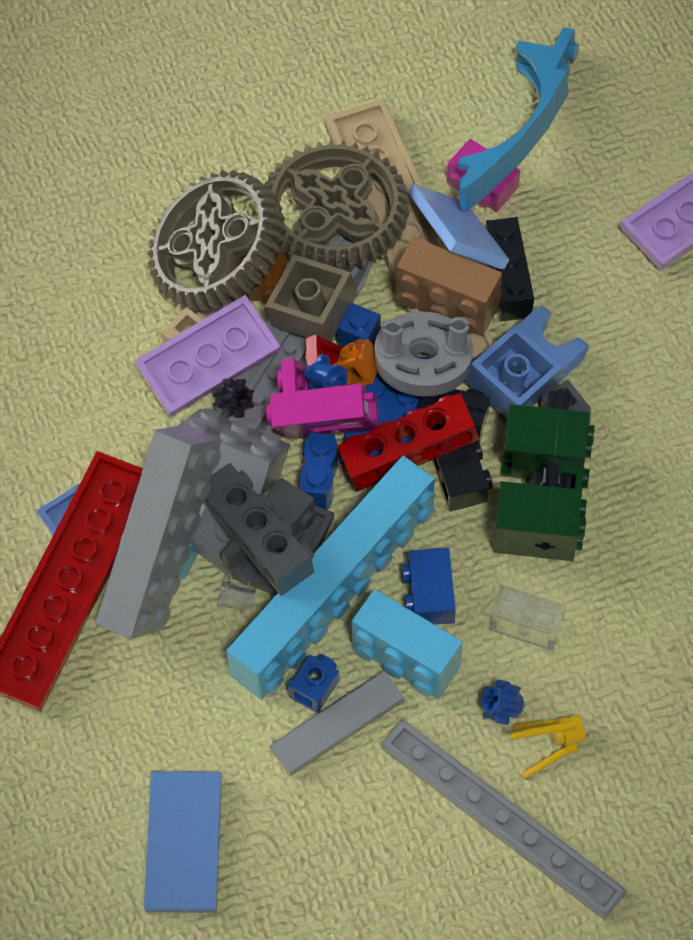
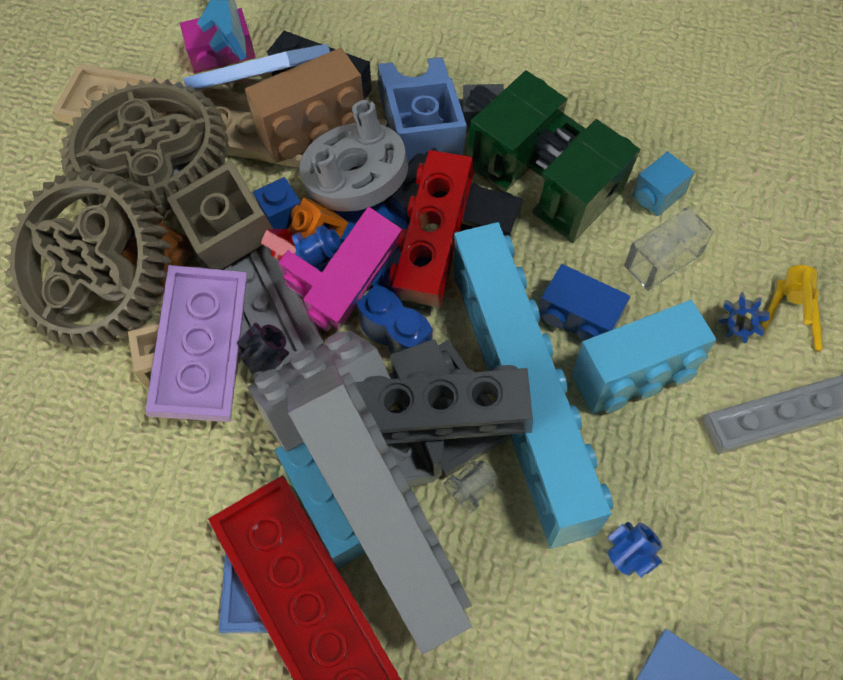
camera: 55 degrees left, 0 degrees up
light grey tile [270,671,404,777] -> none
blue brick [288,654,340,714] -> none
none -> blue gear [608,522,662,578]
none -> dark azure brick [632,151,695,216]

